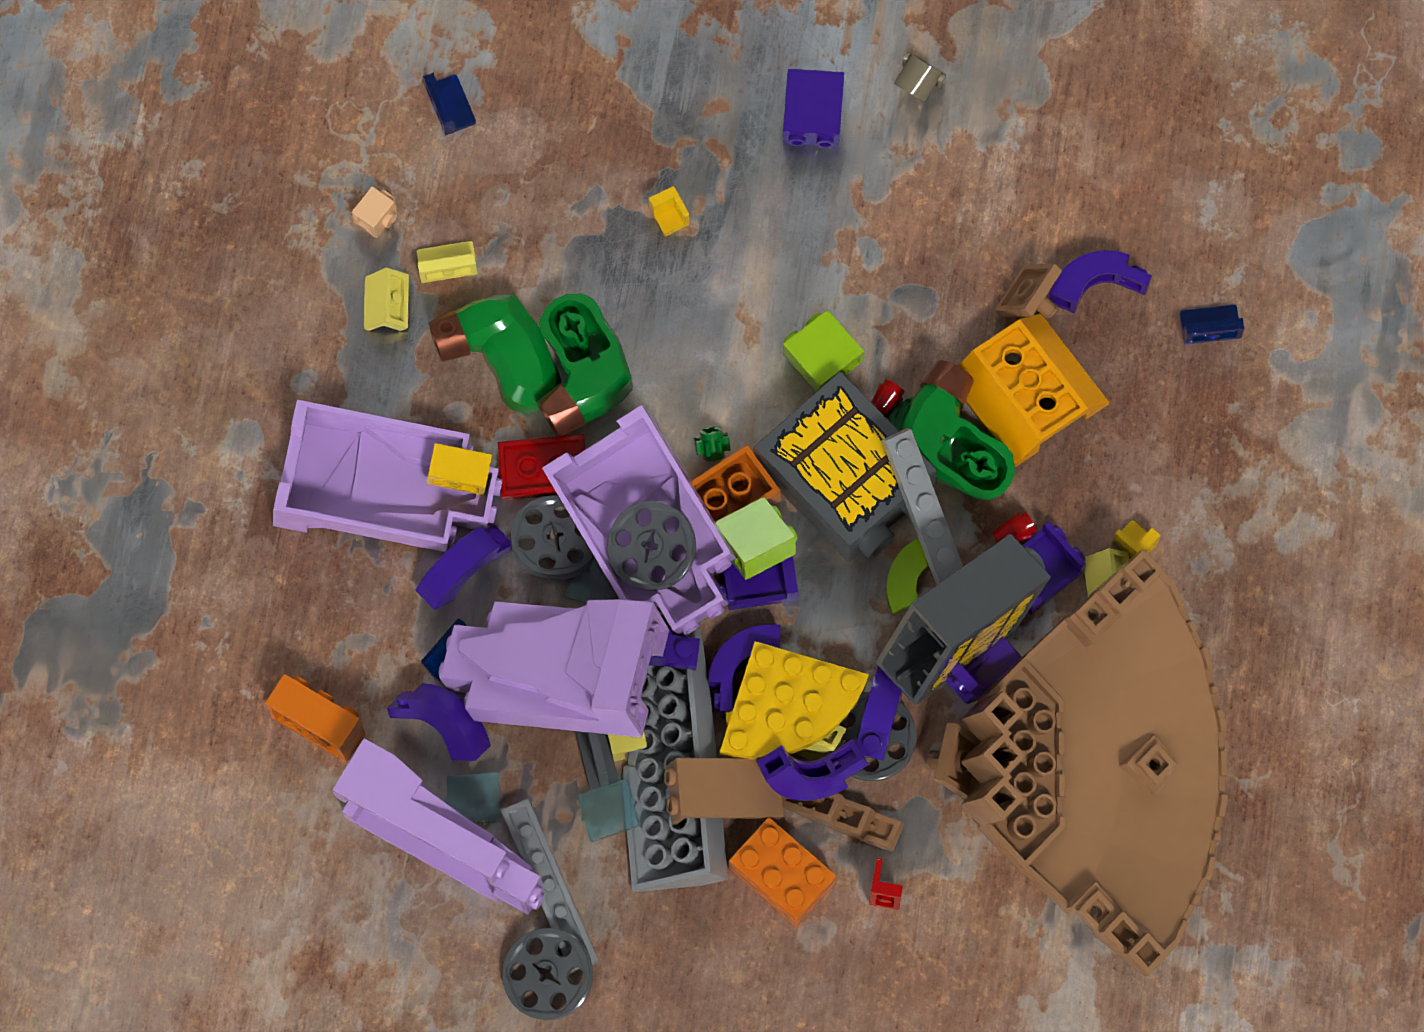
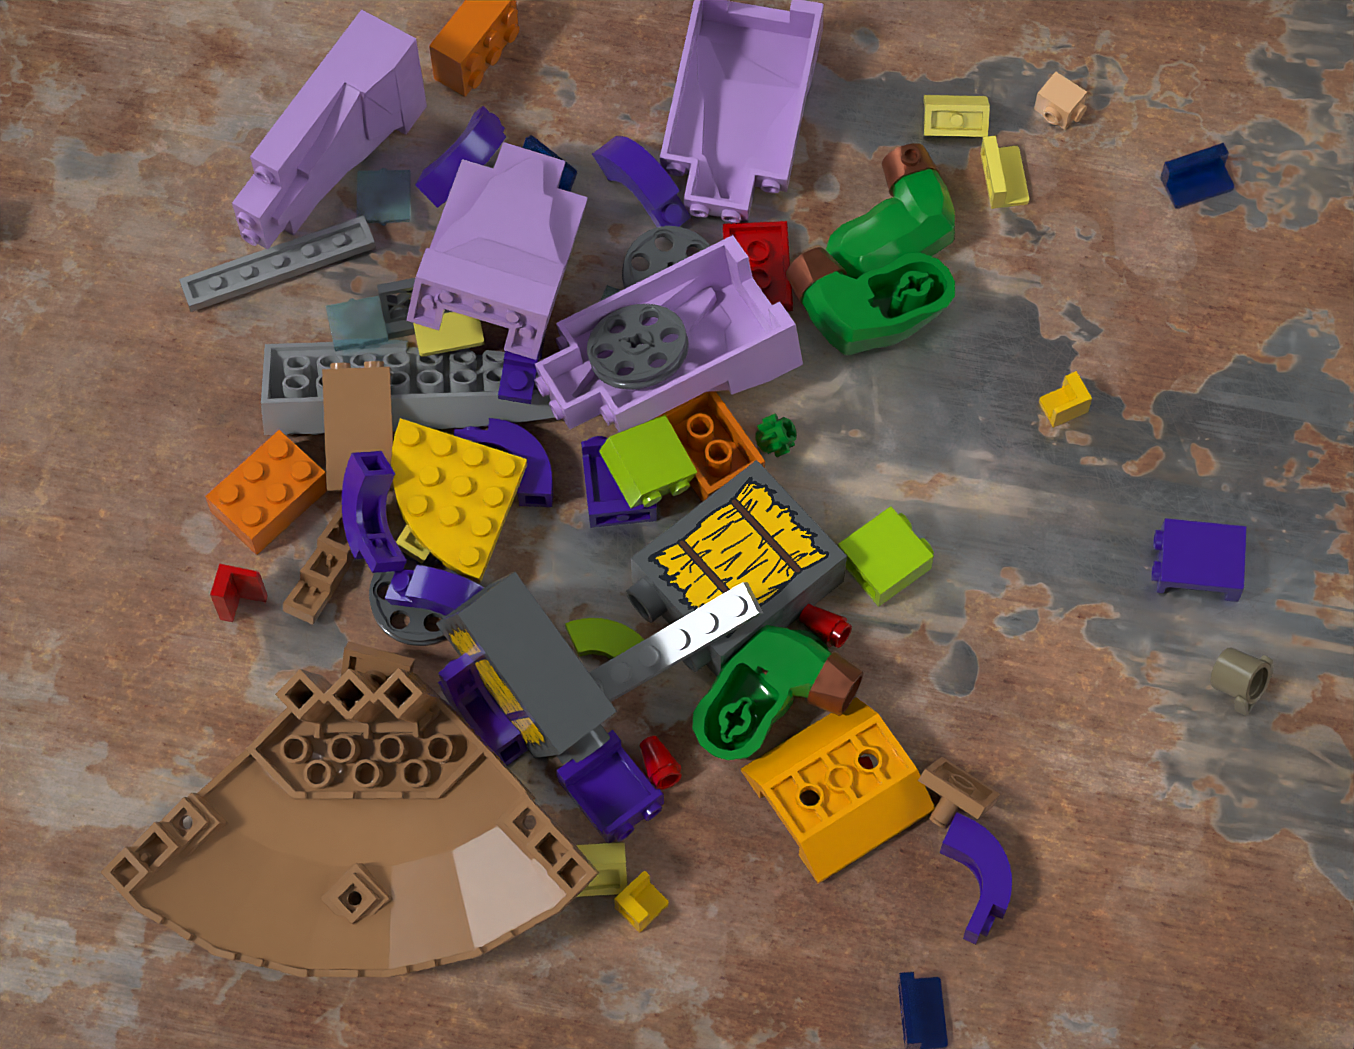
camera: 90 degrees right, 5 degrees down
yellow panel [427,443,492,496] -> none
dark grey wedge [503,928,593,1020] -> none

